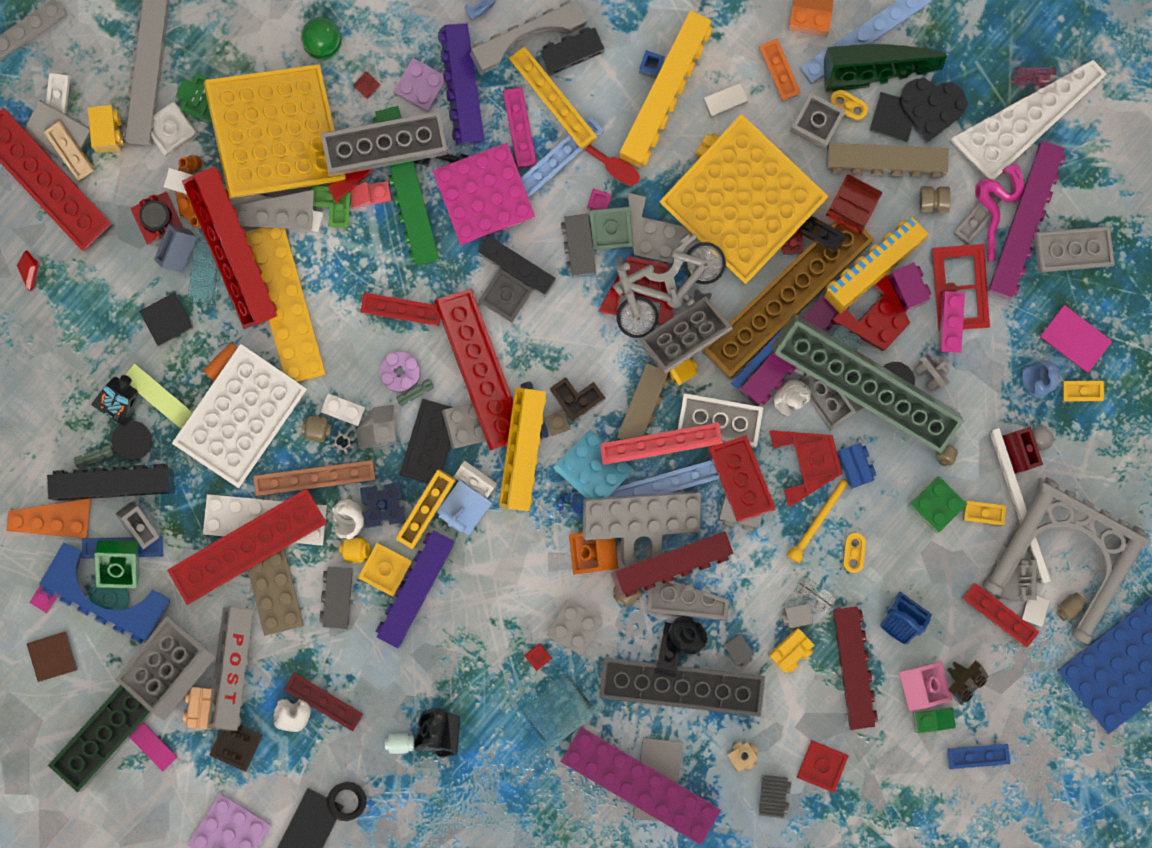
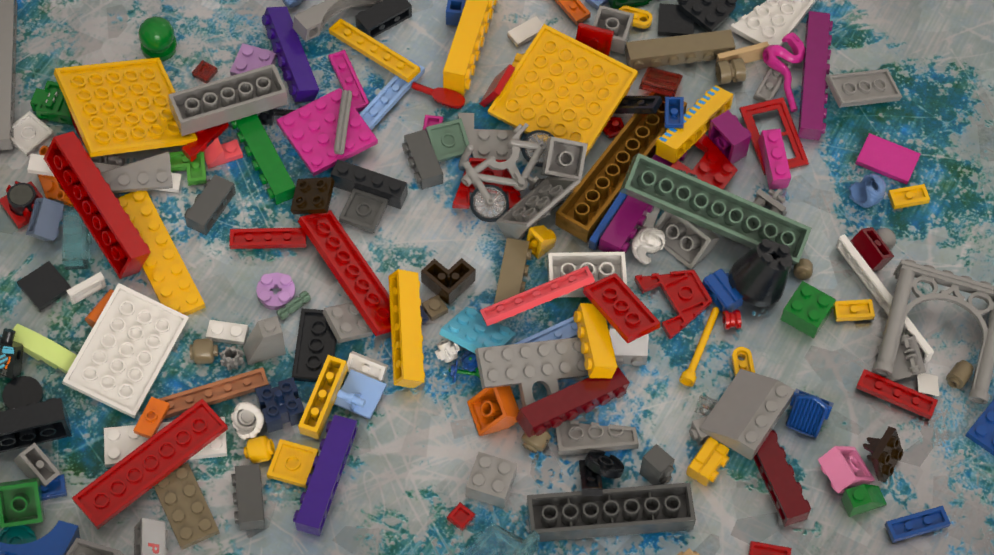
camera: 15 degrees left, 25 degrees down
none -> white tile [66,272,107,305]
none -> orange plate [133,396,170,439]
none -> dark grey brick [184,174,236,235]
none -> dark brown plate [290,177,335,215]
none -> light grey axle [334,90,352,155]
none -> white gear [435,339,460,363]
none -> red tile [479,64,515,107]
none -> light grey brick [541,136,588,181]
none -> yellow brick [574,303,617,379]
none -> red tile [576,23,614,56]
none -> blue slope [665,97,684,128]
none -> light grey slope [699,369,795,461]
none -> tan tile [716,42,769,64]
none -> red wheel [722,309,742,330]
none -> black cone [728,239,792,307]

